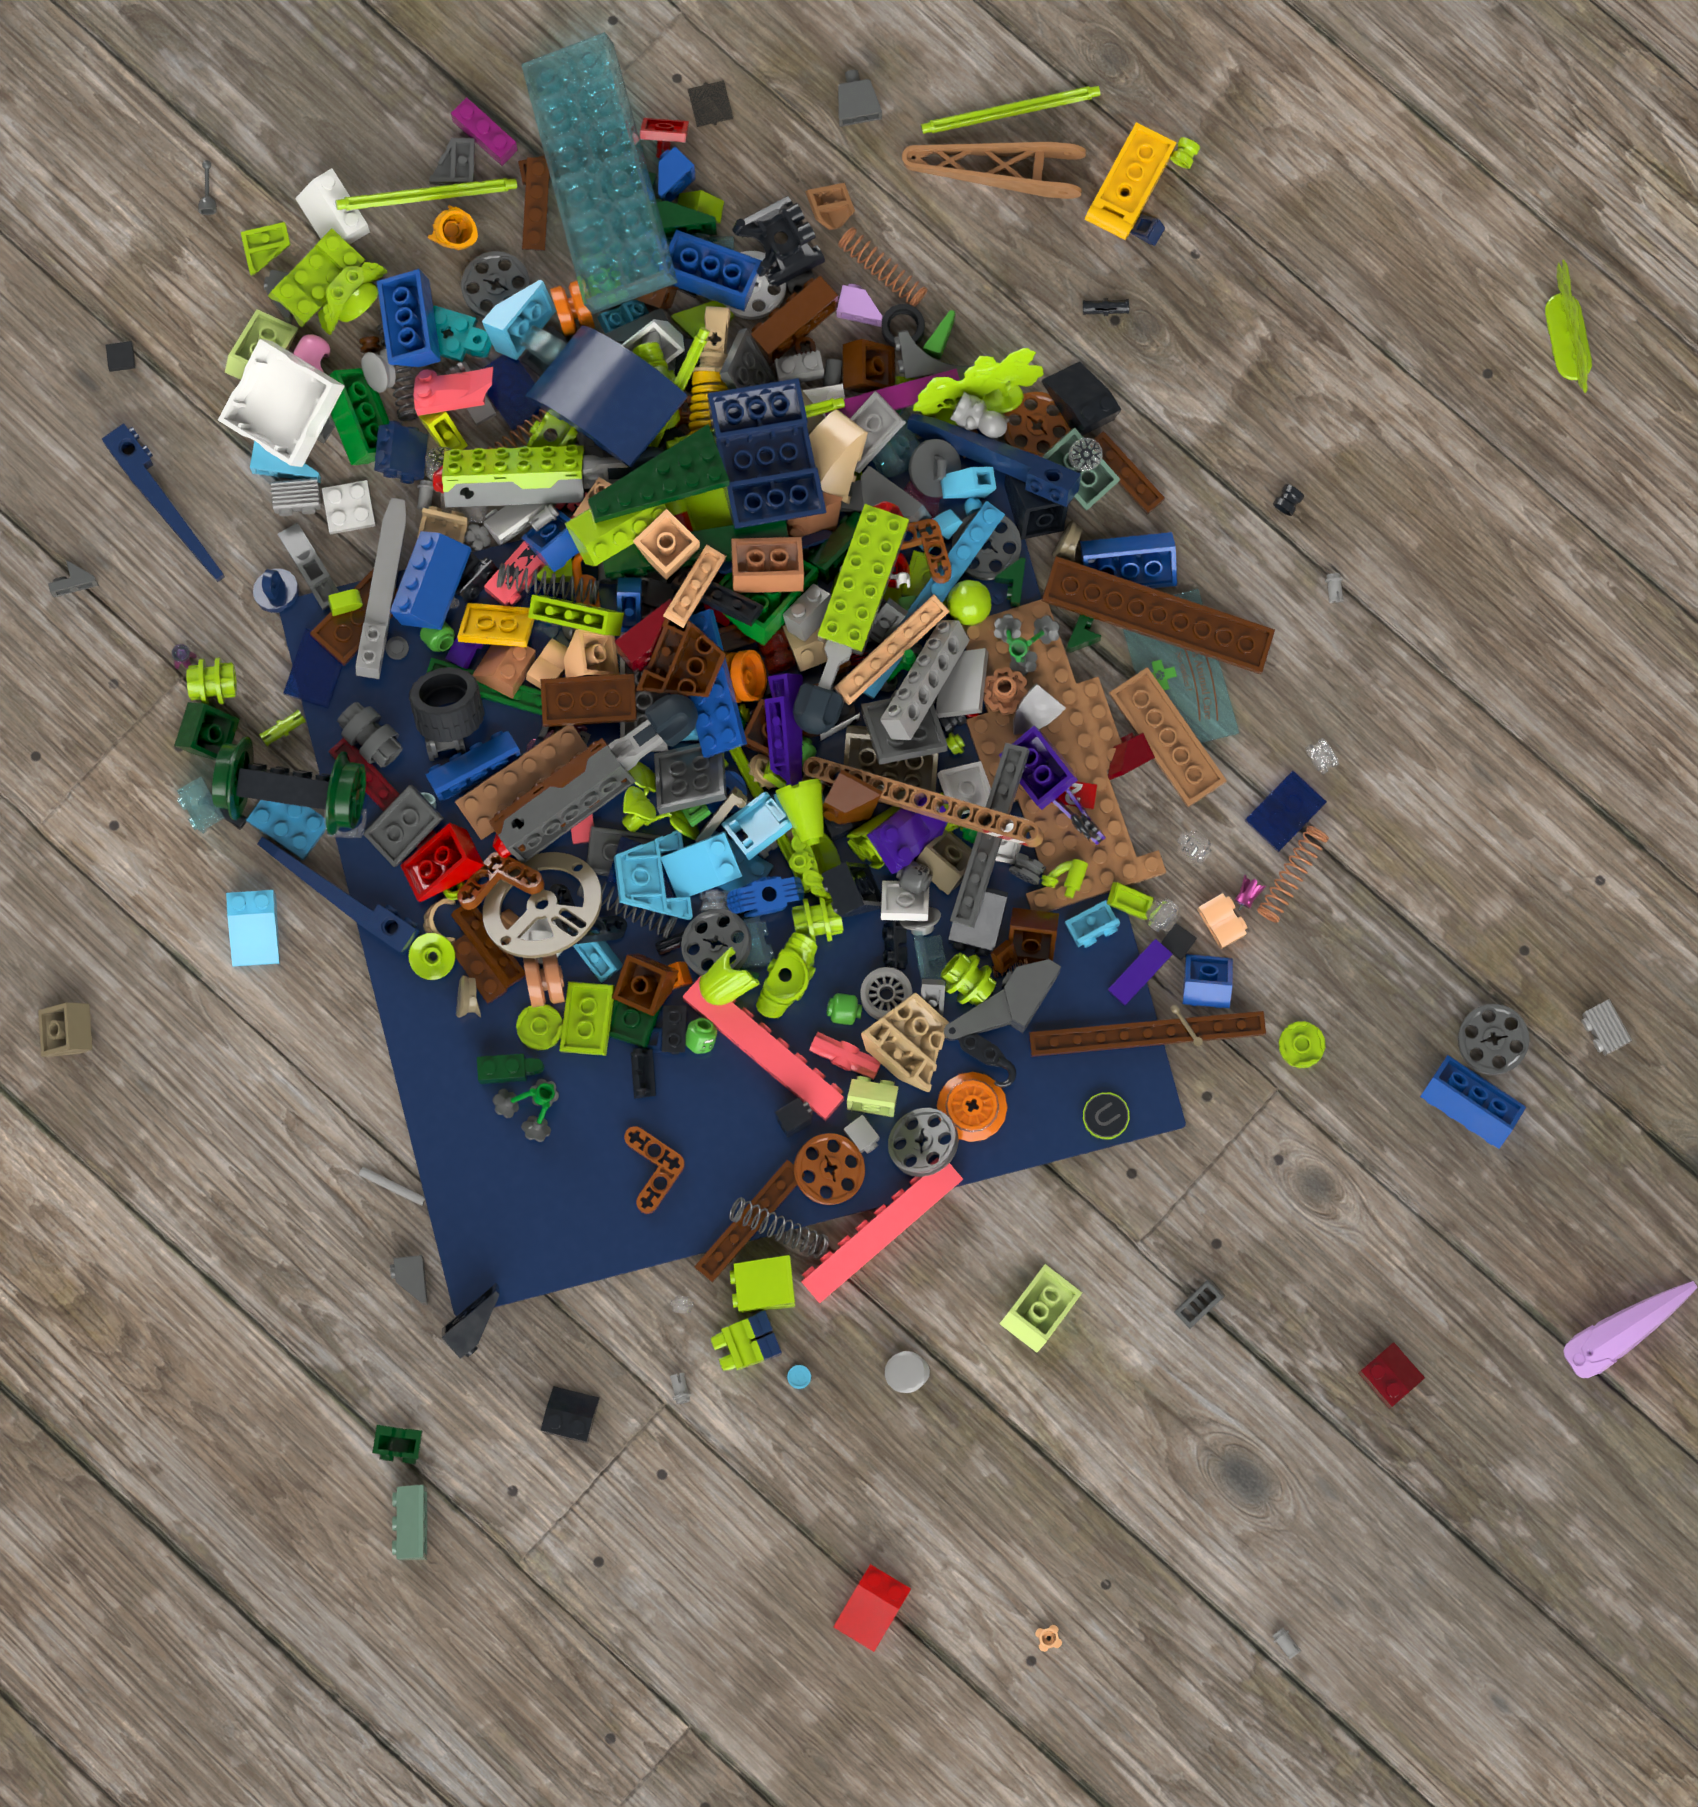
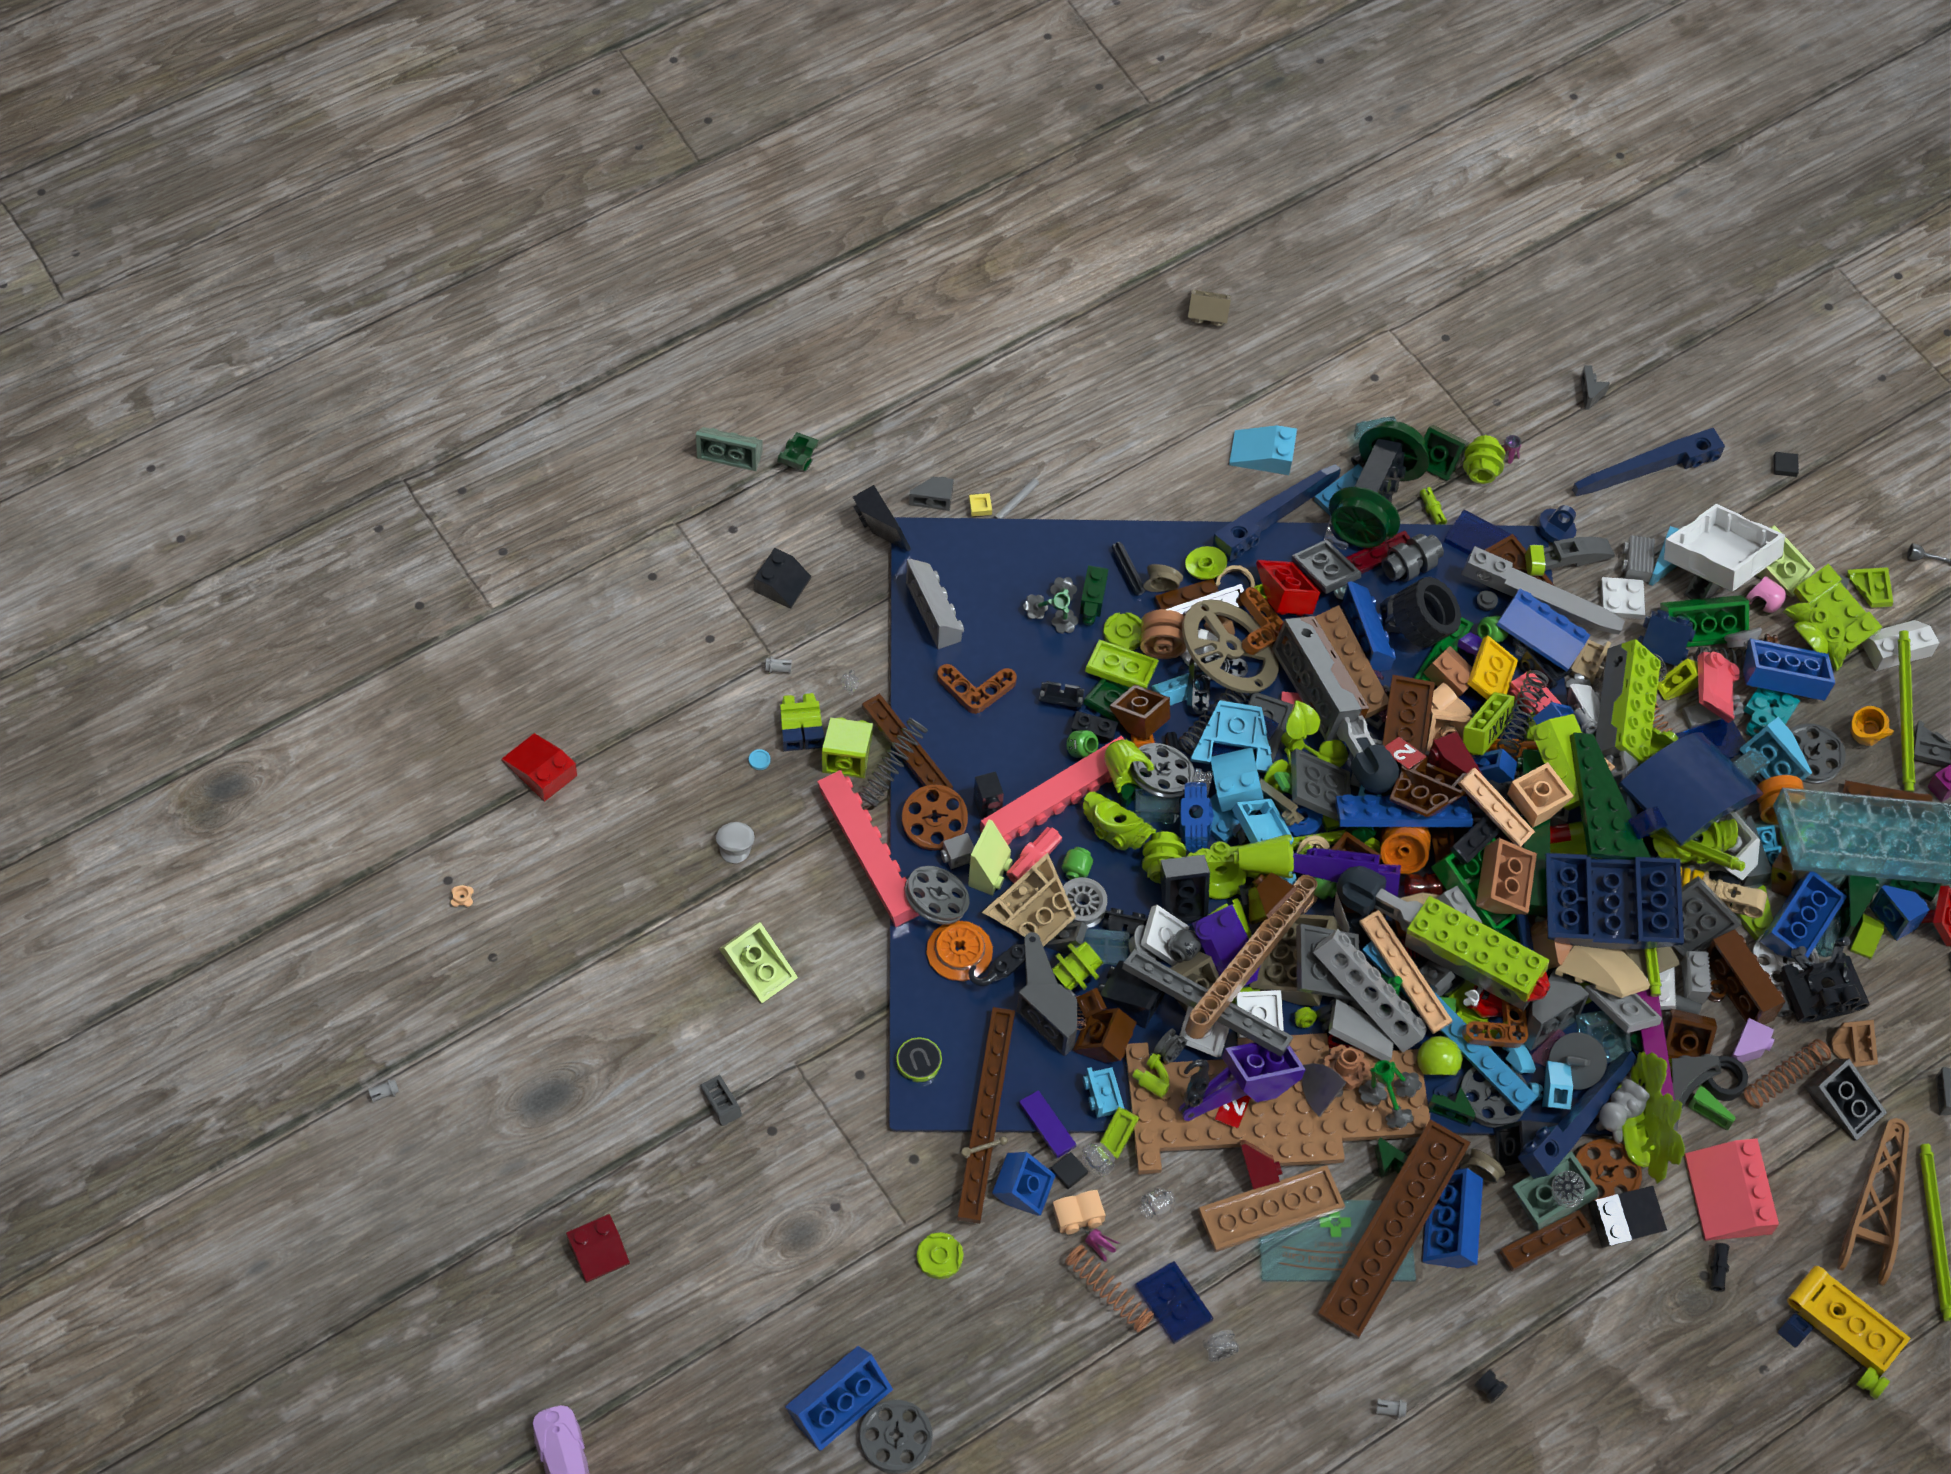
camera: 100 degrees right, 20 degrees down
none -> light grey slope [906,559,964,649]
none -> light yellow plate [969,493,992,517]
none -> black axle [1112,542,1146,596]
none -> red sticker [1385,737,1427,769]
none -> clear blue brick [1628,806,1668,840]
none -> coral slope [1684,1138,1779,1241]
none -> black slope [1804,1058,1887,1141]

